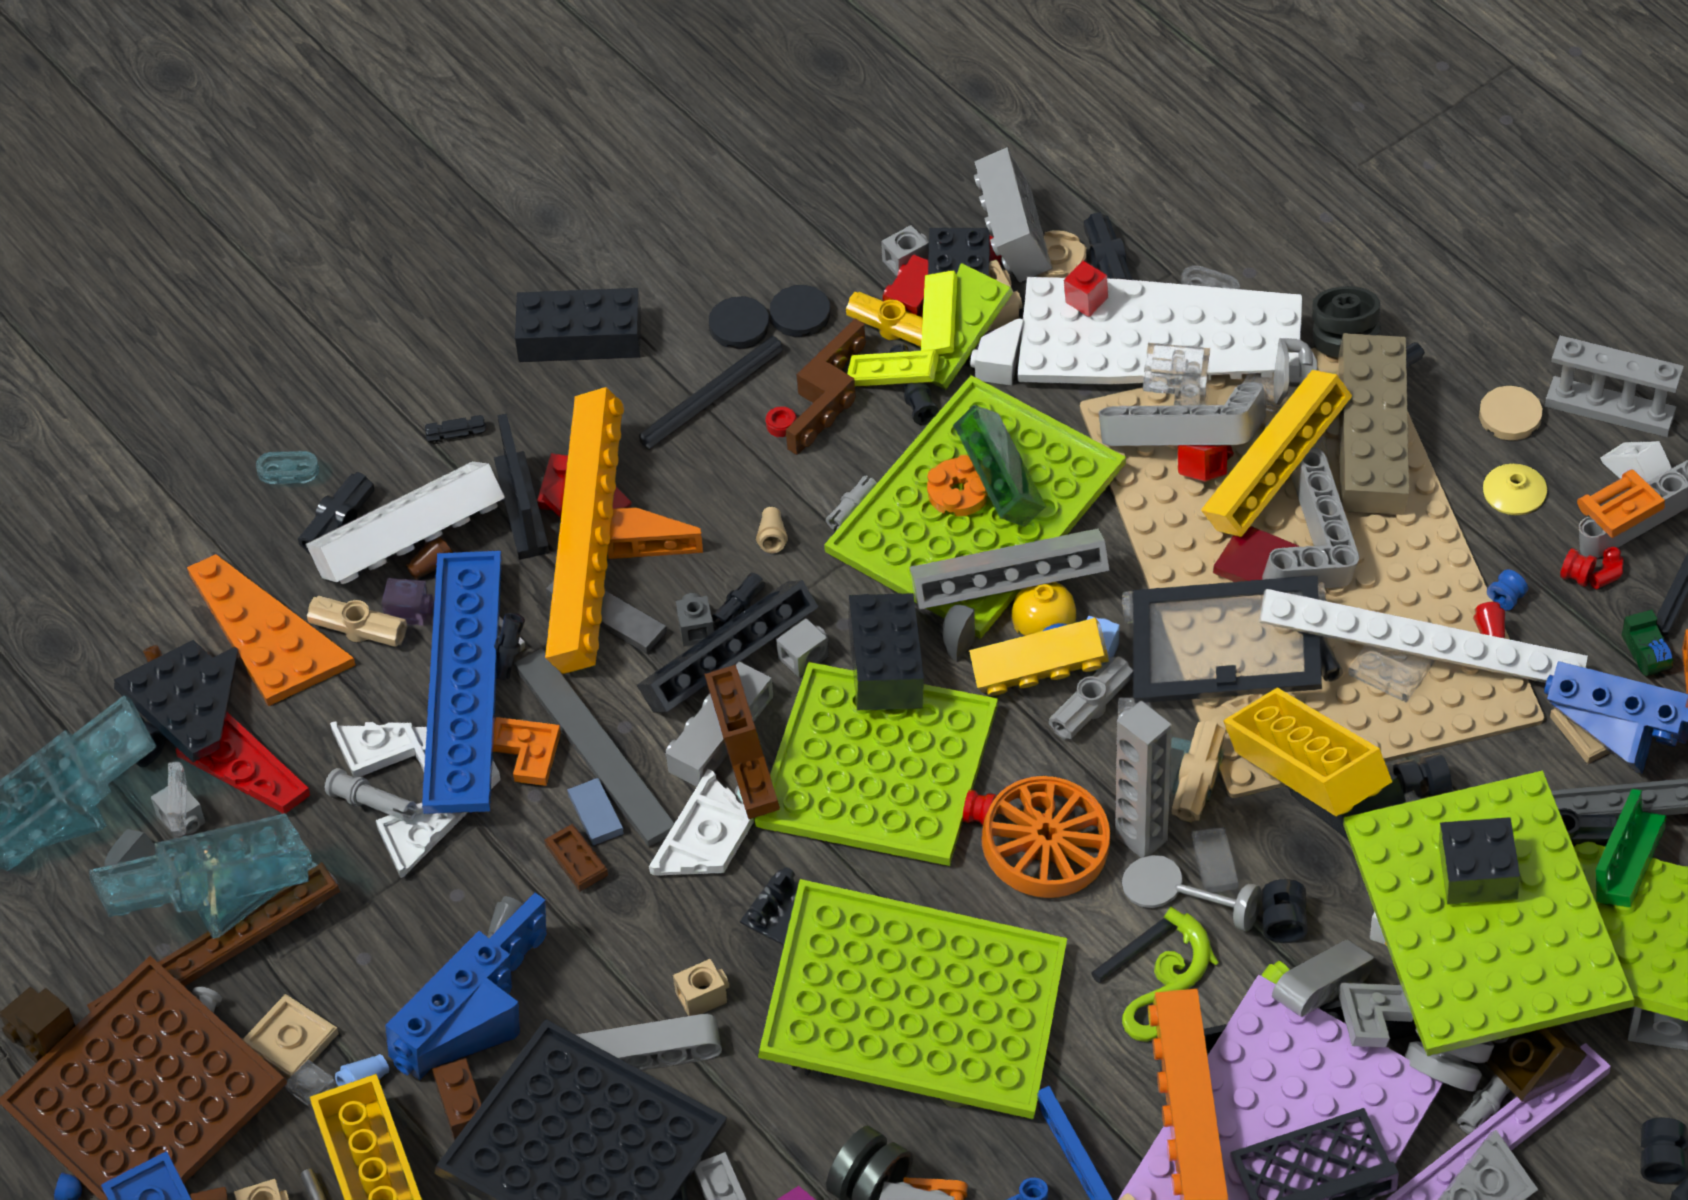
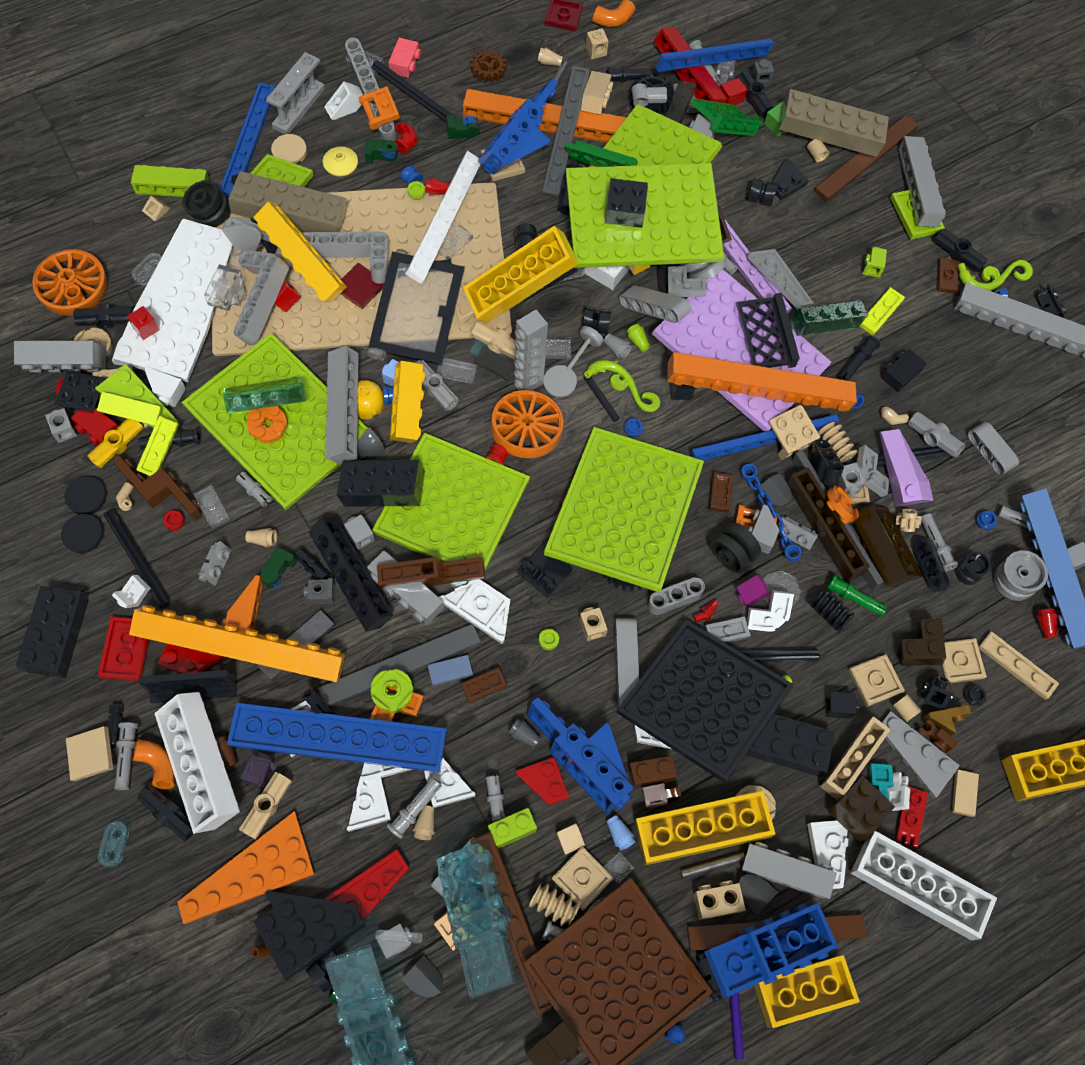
camera: 90 degrees left, 15 degrees up
none -> orange piece [32,249,108,316]
none -> tan tile [66,726,113,781]
none -> red tile [98,616,150,681]
none -> white bracket [112,575,151,608]
none -> light grey pin [114,723,138,790]
none -> tan arm [116,482,134,511]
none -> lime brick [131,165,210,197]
none -> orange cylinder [133,739,176,789]
none -> tan slope [142,196,170,221]
none -> clear plate [194,485,230,529]
none -> light grey hinge [198,541,232,586]
none -> blue tile [220,83,276,197]
none -> lime plate [250,154,314,187]
none -> dark green leg [261,547,297,588]
none -> dark green leg [365,139,398,164]
none -> lime plate [371,669,414,713]
none -> lime tile [407,181,425,200]
none -> tan cone [413,806,435,840]
none -> light grey pin [485,775,506,822]
none -> lime brick [488,808,537,849]
none -> red wing [516,757,569,806]
none -> tan piece [529,884,580,927]
none -> lime tile [539,629,559,650]
none -> tan slope [556,824,585,855]
none -> light grey cone [604,334,632,358]
none -> blue plate [624,418,643,437]
none -> plate [642,782,681,809]
none -> light grey beam [647,577,705,615]
none -> red bar [693,598,718,623]
none -> reddish brown plate [709,472,733,513]

